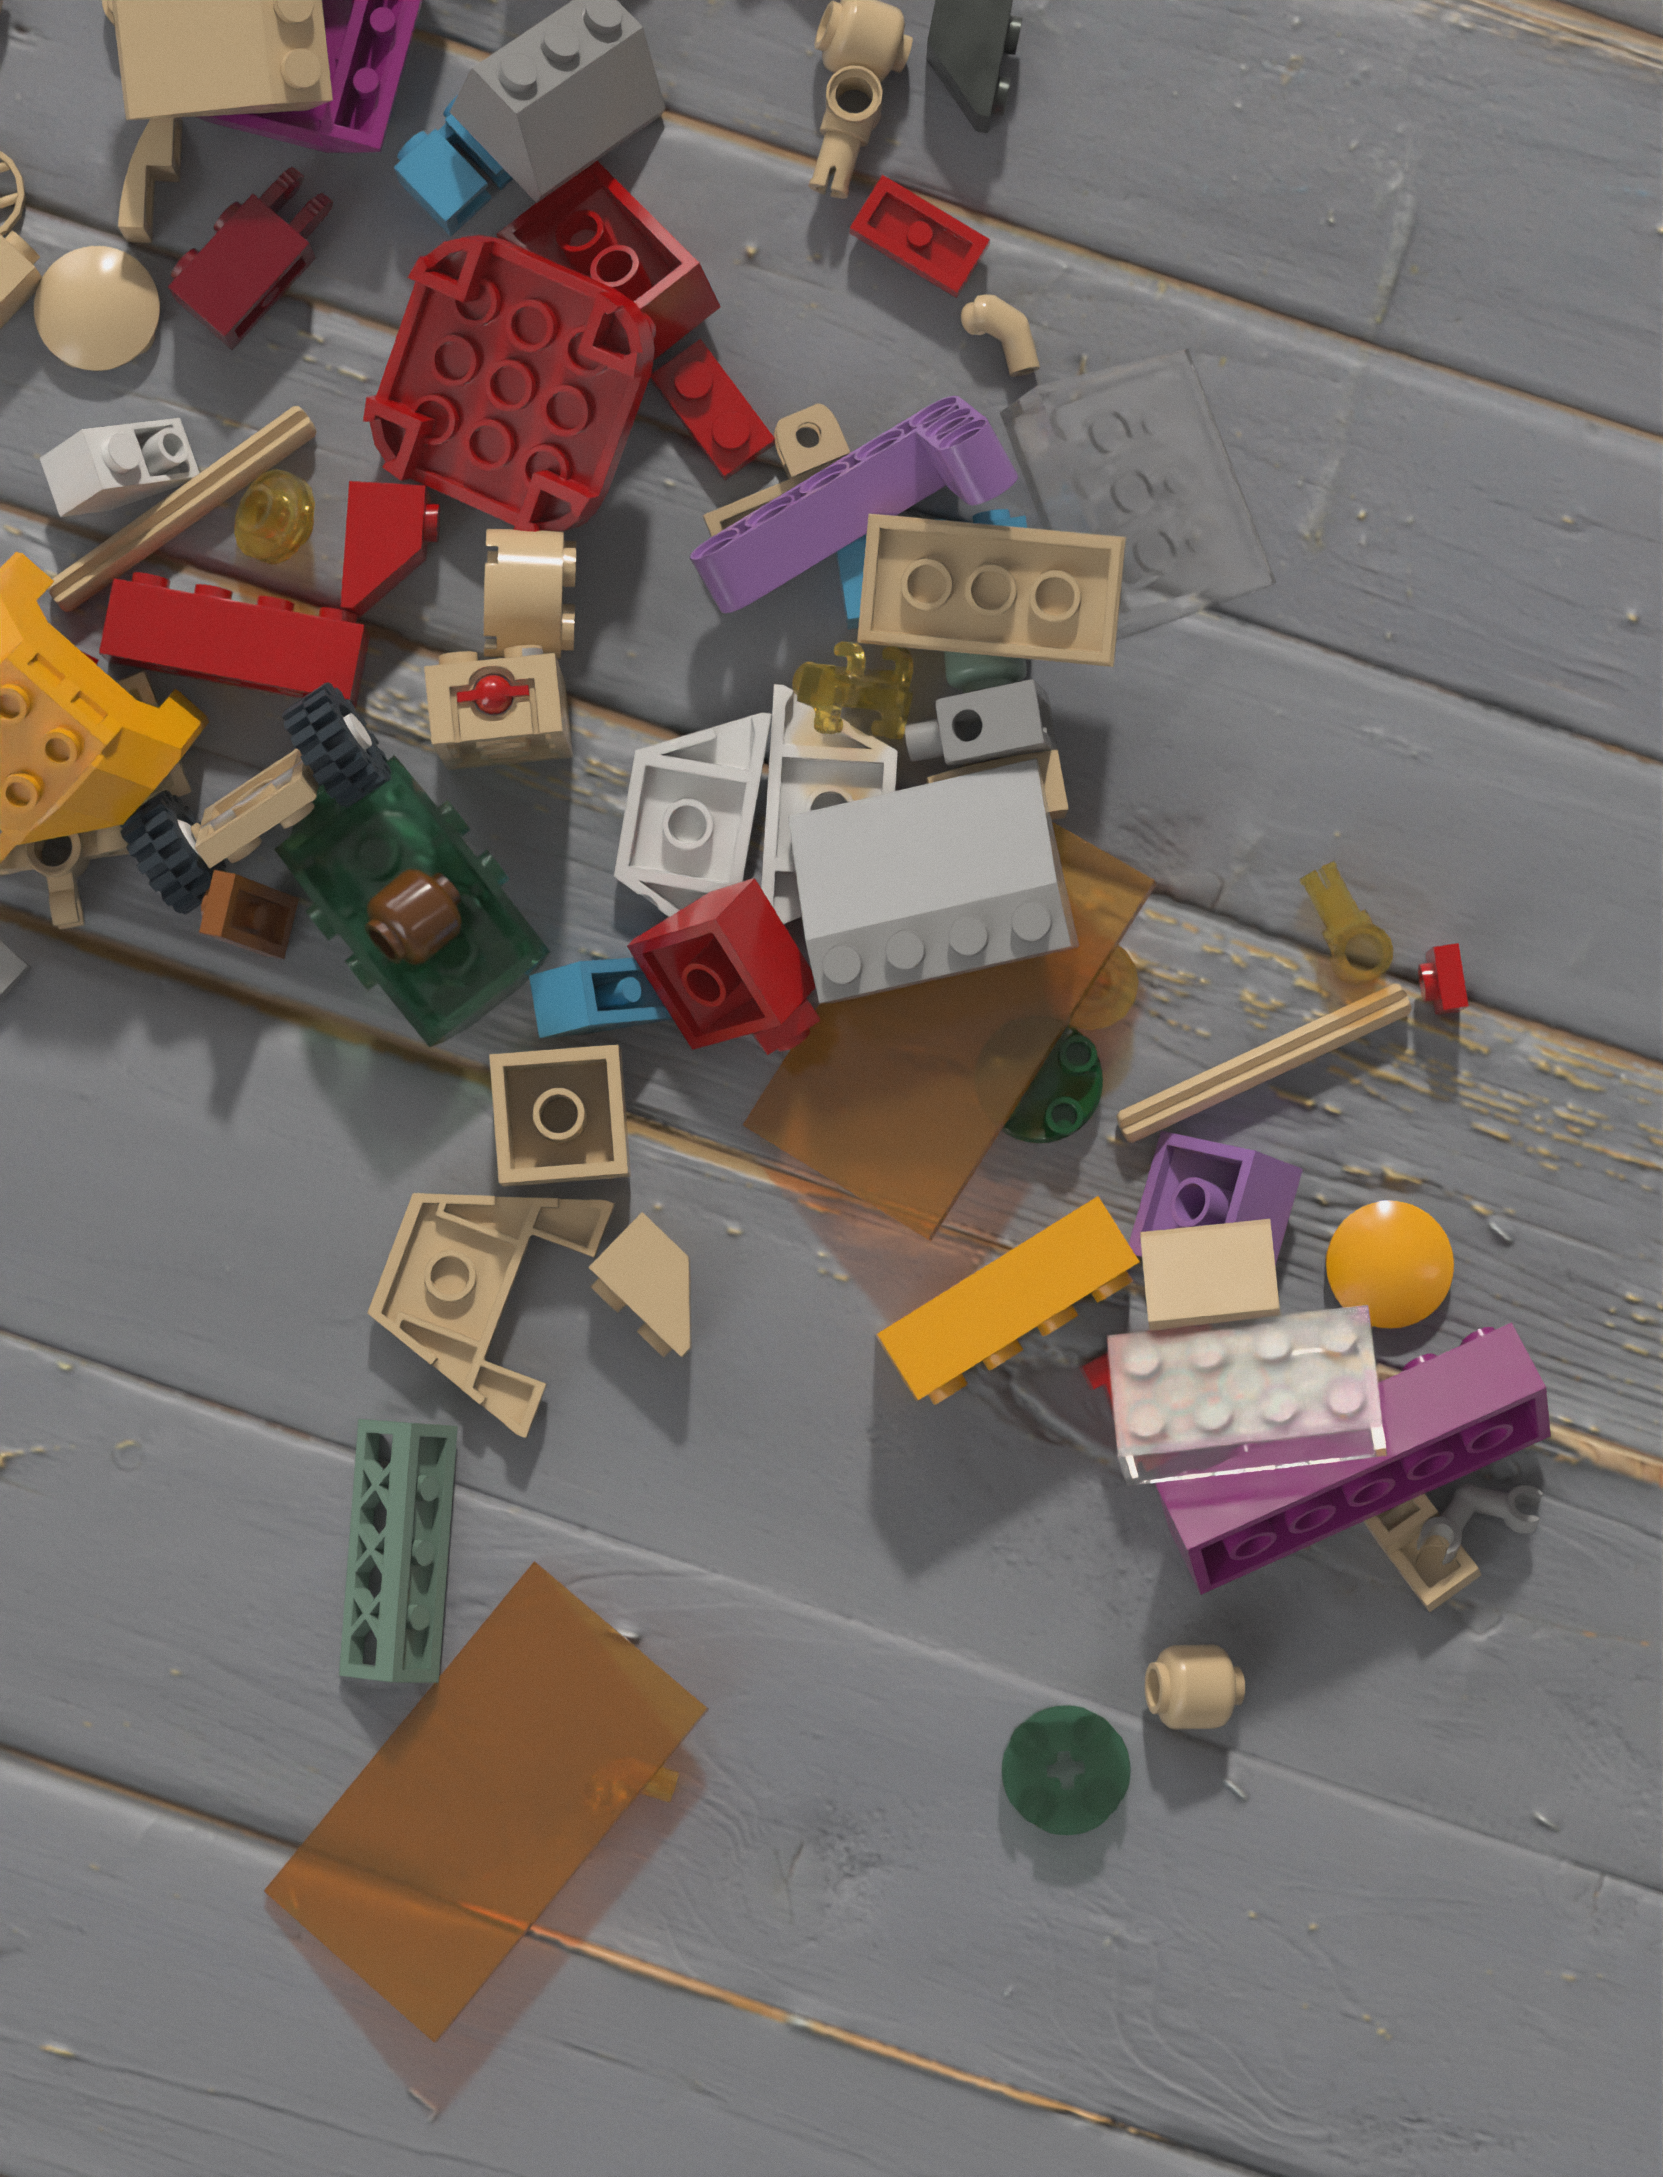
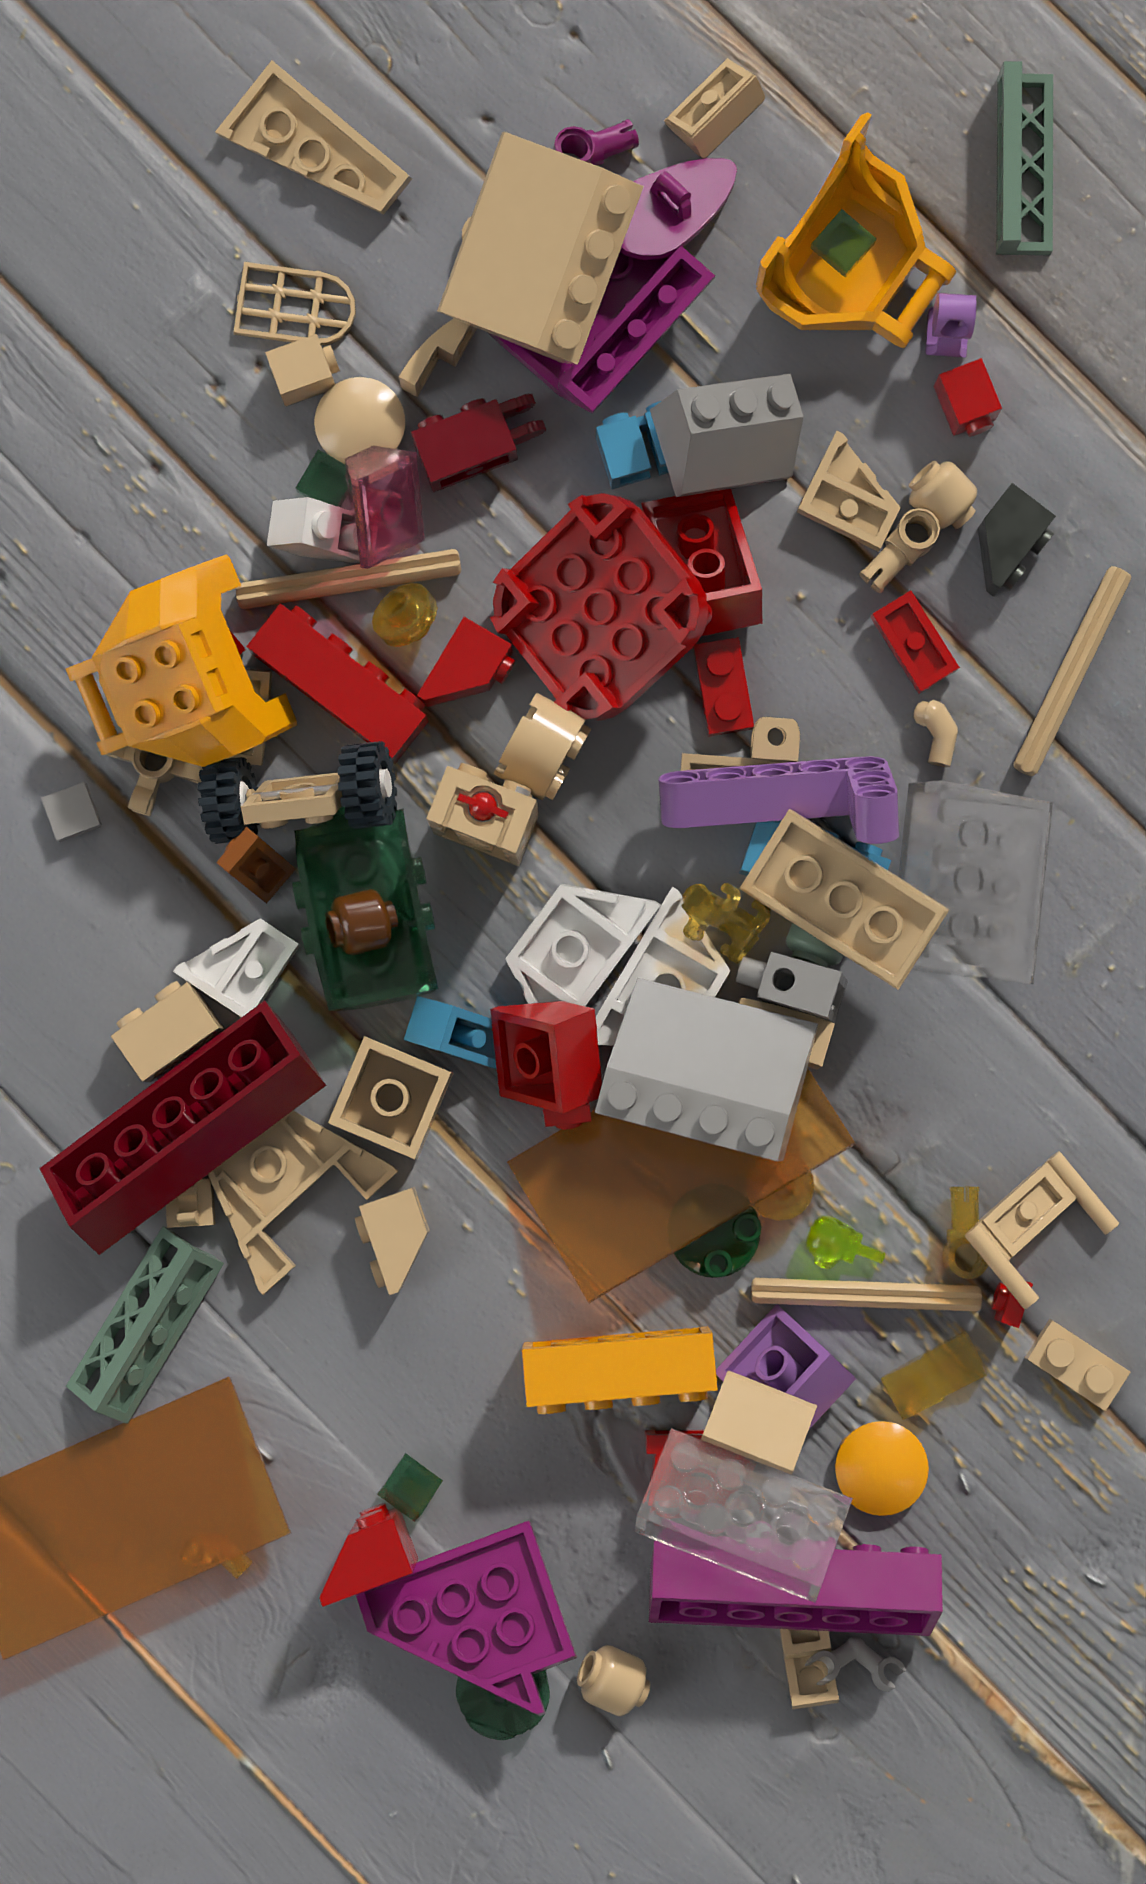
camera: 30 degrees right, 0 degrees up
none -> dark red brick [39,1000,327,1255]
none -> tan brick [111,981,225,1082]
none -> tan tile [166,1178,216,1228]
none -> white wing [173,918,300,1017]
none -> clear green tile [295,449,359,507]
none -> red slope [319,1503,418,1607]
none -> clear pink slope [345,446,425,569]
none -> magenta wing [356,1520,577,1716]
none -> clear green plate [377,1453,443,1522]
none -> tan wing [797,431,900,552]
none -> clear neon green piece [805,1215,885,1270]
none -> clear yellow slope [881,1331,988,1420]
none -> tan plate [964,1151,1119,1309]
none -> tan axle [1013,566,1131,776]
none -> tan plate [1024,1319,1131,1411]

